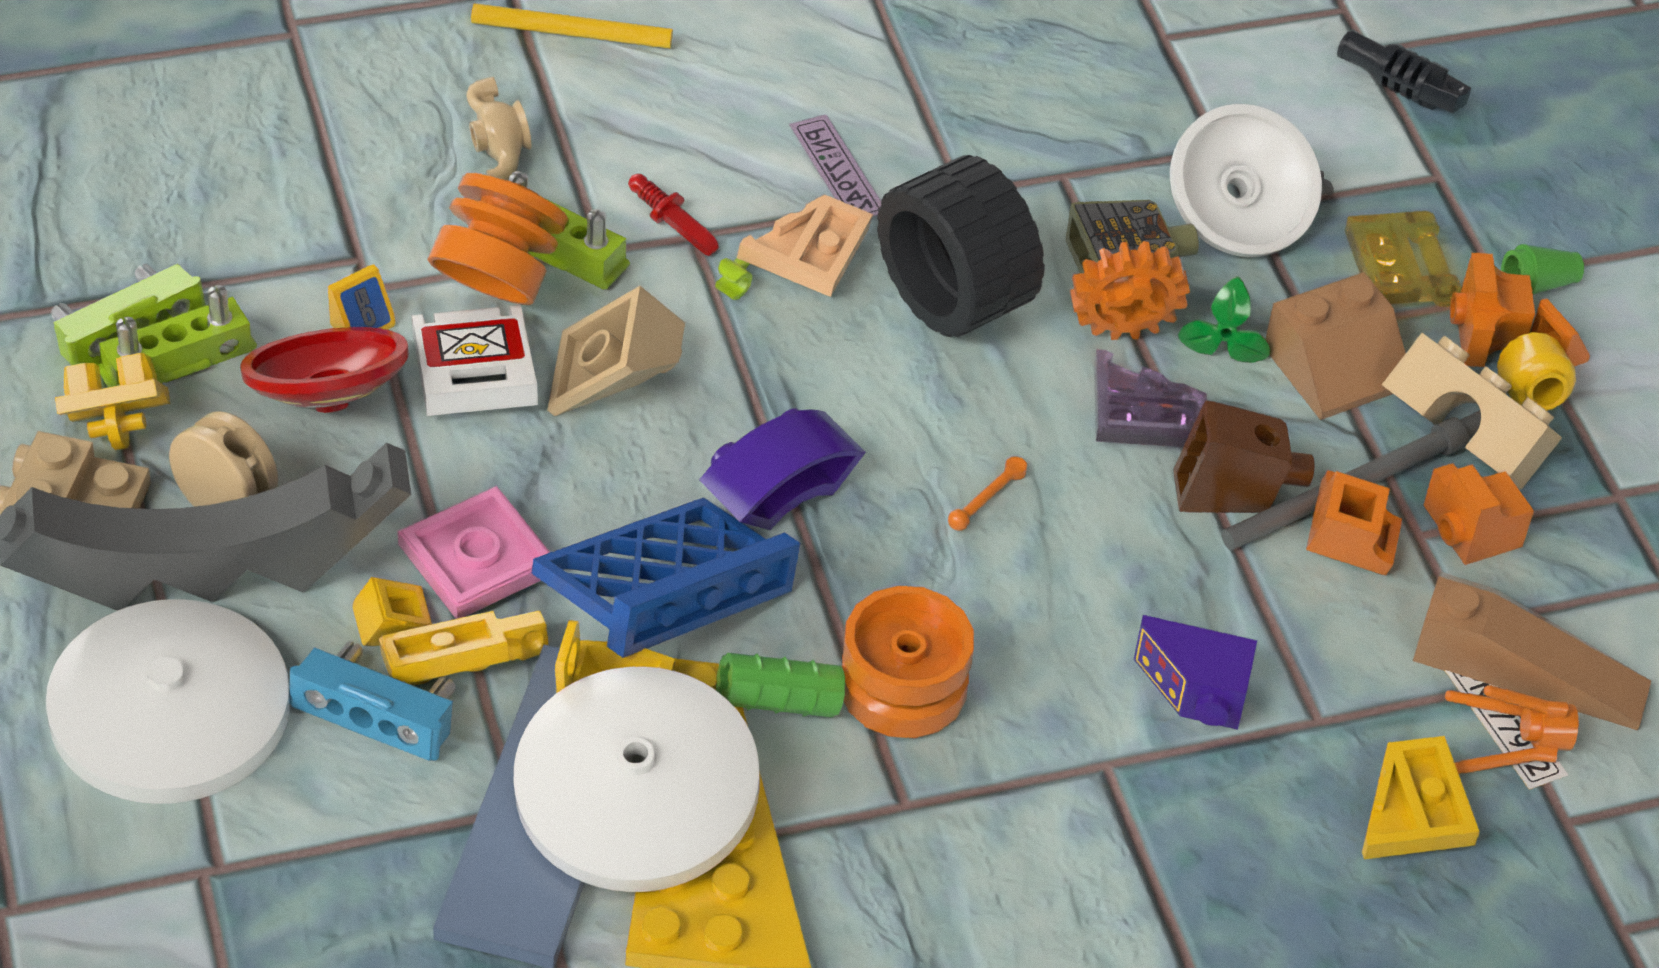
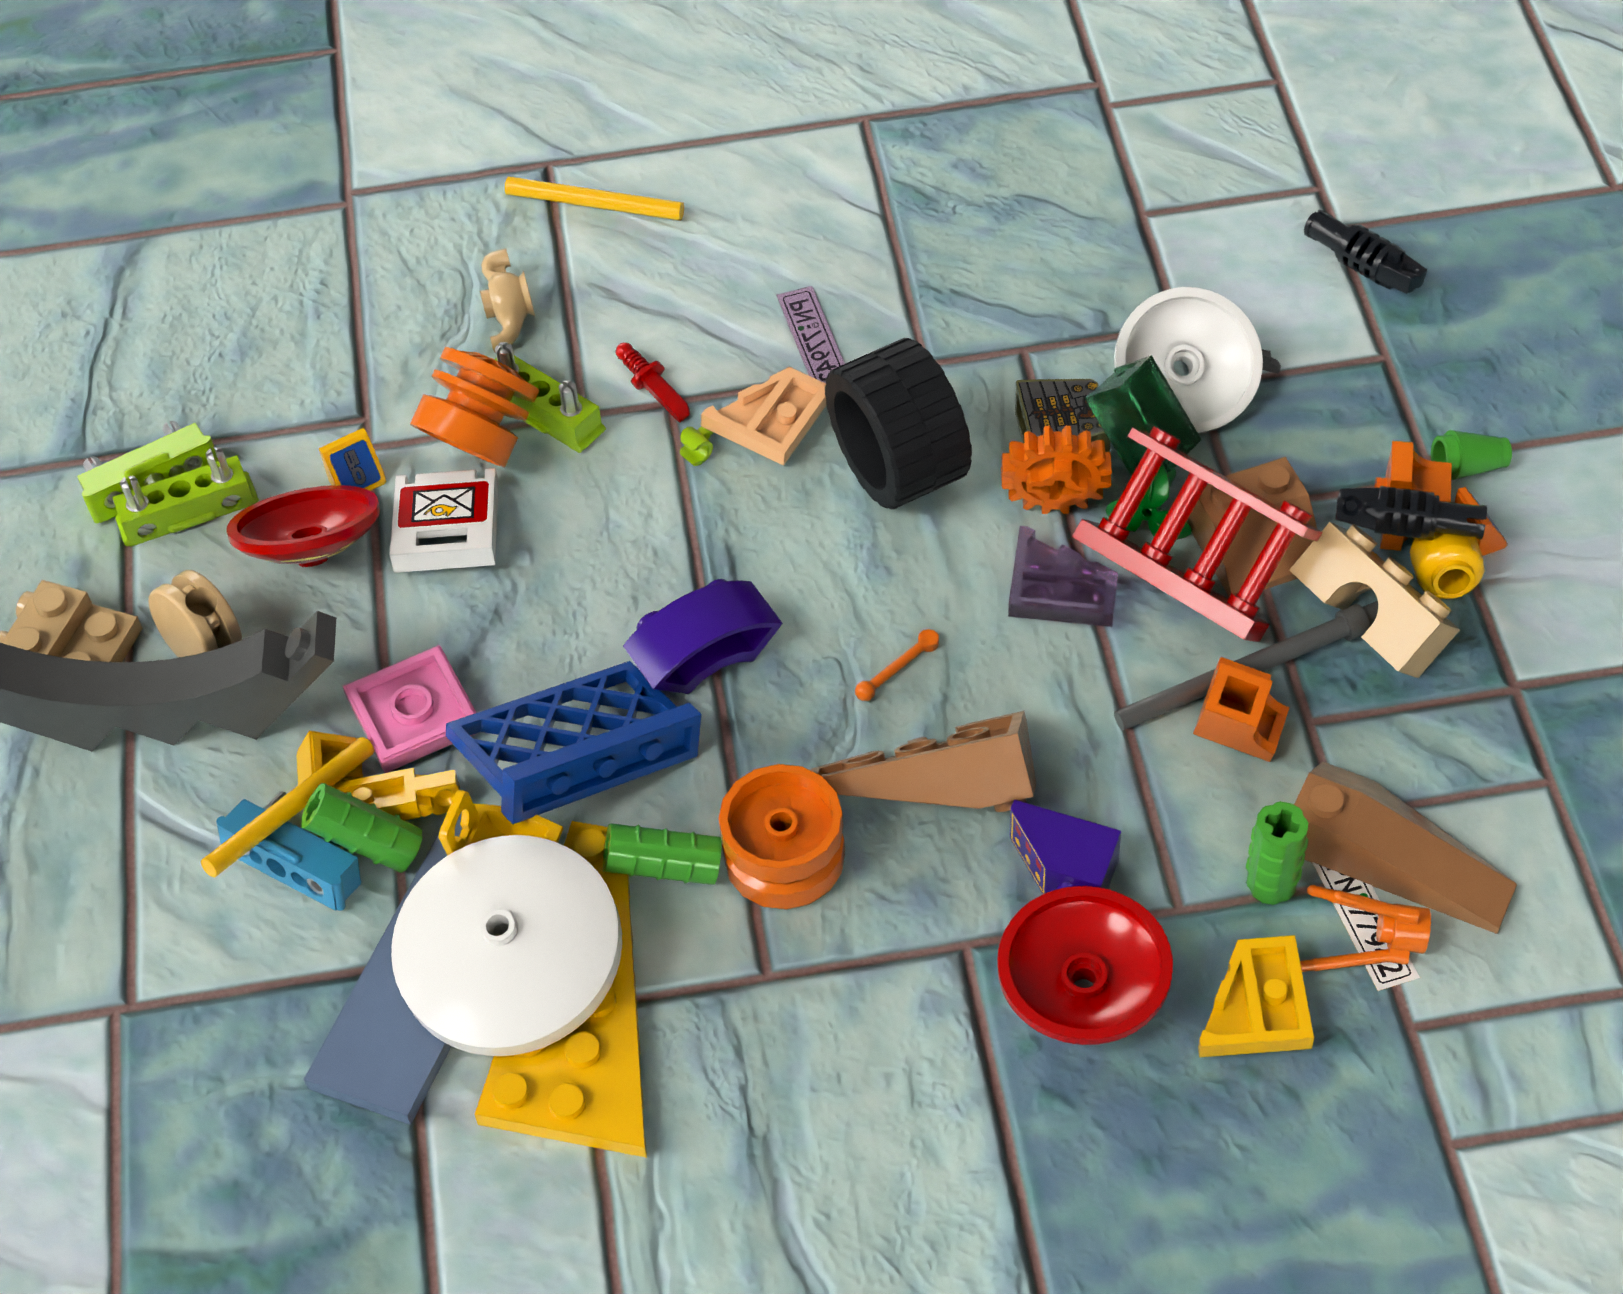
camera: 15 degrees right, 5 degrees up
white dish [46,599,290,804] -> none
yellow hips [55,353,171,450] -> none
tan slope [547,286,685,416] -> none
reddish brown torso [1173,400,1315,513] -> none
clear yellow plate [1345,211,1462,307] -> none
orange brick [1423,463,1534,565] -> none
none -> yellow bar [201,737,375,878]
none -> bright green axle [301,783,423,873]
none -> medium nougat wedge [810,711,1036,812]
none -> red dish [997,886,1173,1045]
none -> fence [1072,426,1323,642]
none -> clear green hinge [1085,355,1202,476]
none -> bright green axle [1246,801,1309,905]
none -> black hinge [1335,486,1487,539]

